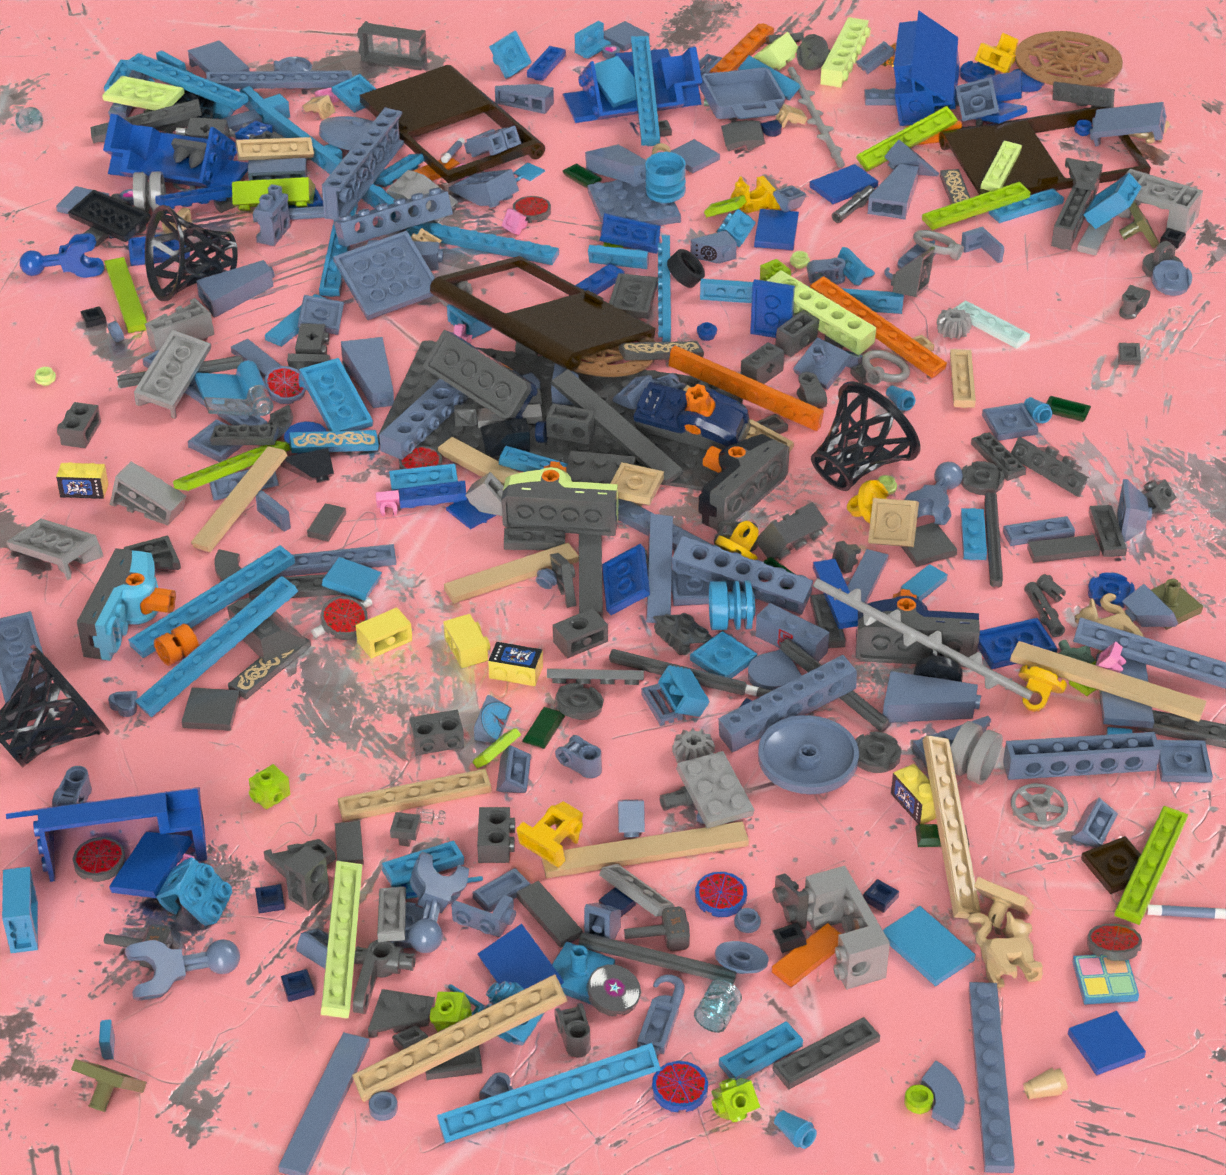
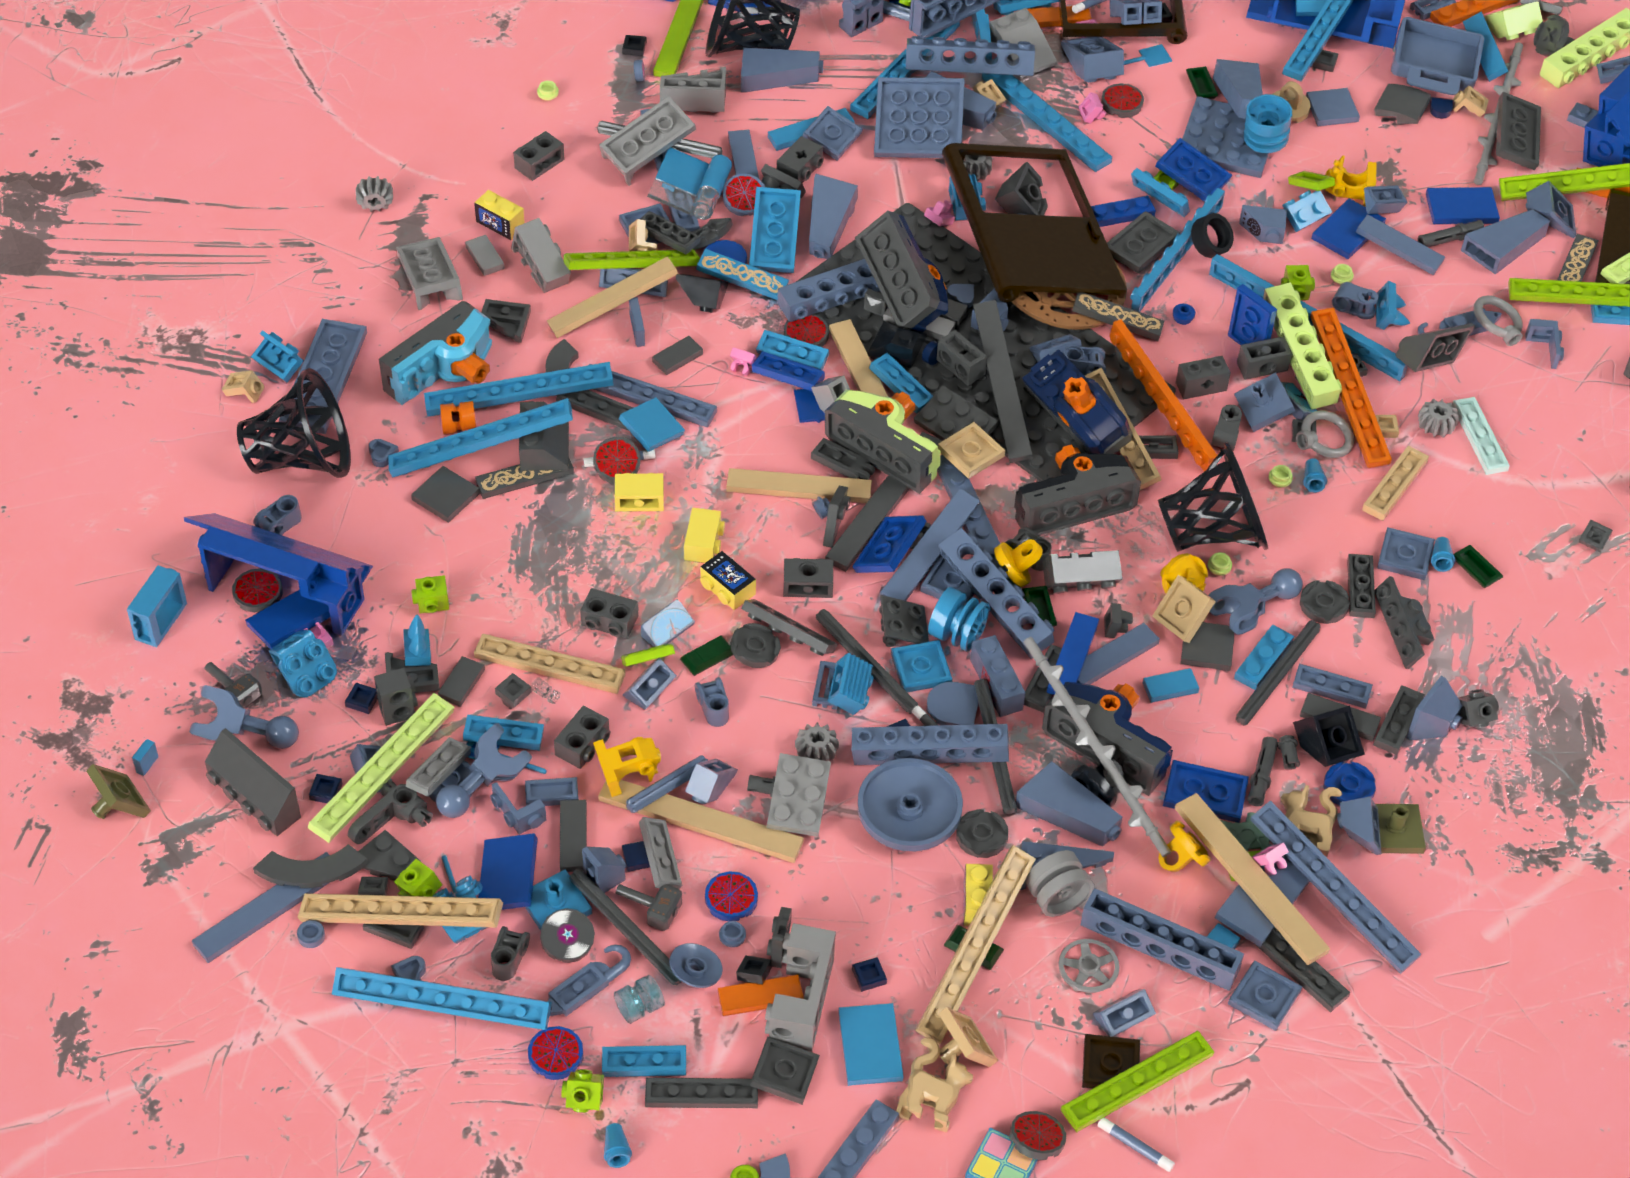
camera: 30 degrees right, 10 degrees up
none -> dark grey slope [205,728,301,836]
none -> dark grey tile [253,844,368,888]
none -> dark azure tile [403,614,431,666]
none -> light grey tile [465,235,505,276]
none -> sand blue axle [626,755,708,813]
none -> tan bracket [629,219,657,251]
none -> dark grey plate [750,1036,820,1105]
none -> dark grey slope [995,162,1048,215]
none -> yellowish green plate [1268,465,1293,487]
none -> black slope [1293,705,1365,767]
none -> sand blue tile [1356,214,1445,275]
none -> dark grey plate [1496,92,1541,171]

